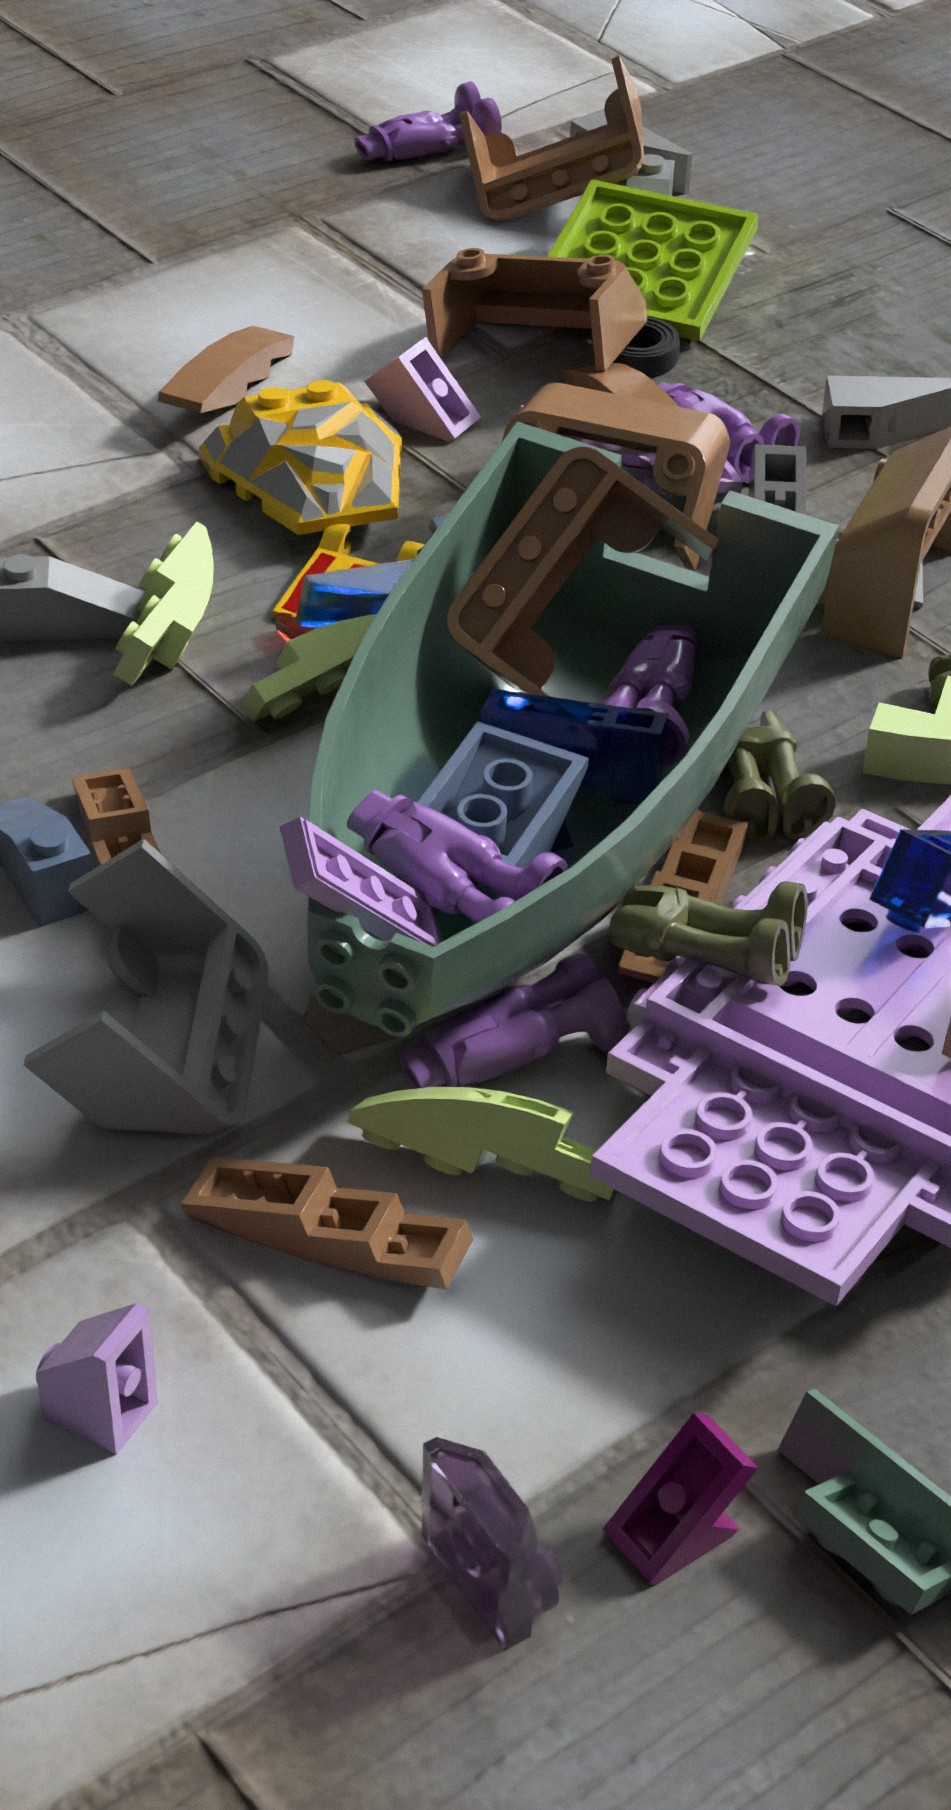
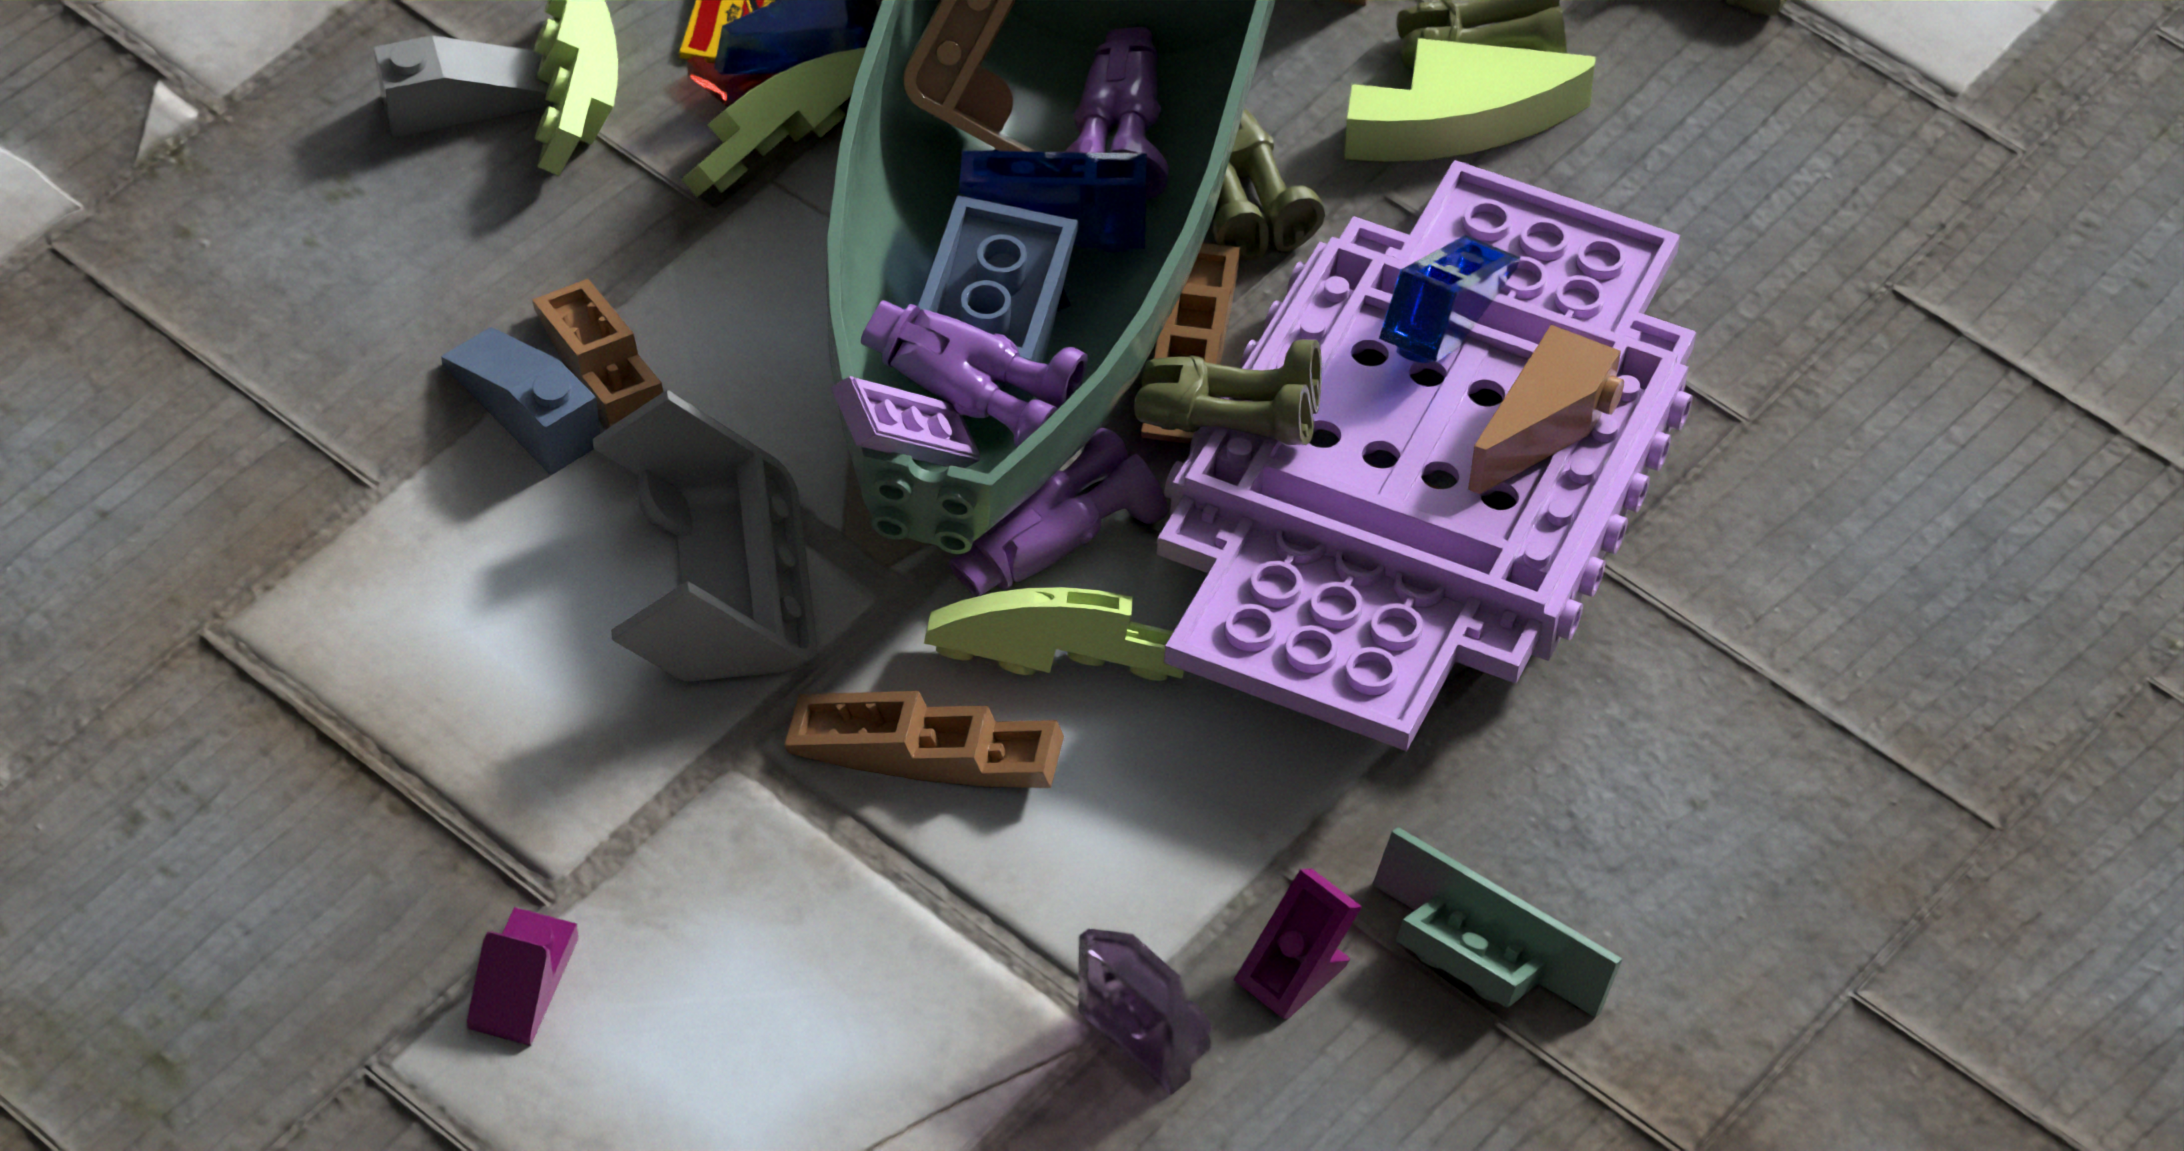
camera: 10 degrees left, 10 degrees up
lavender slope [36,1303,158,1455] -> none

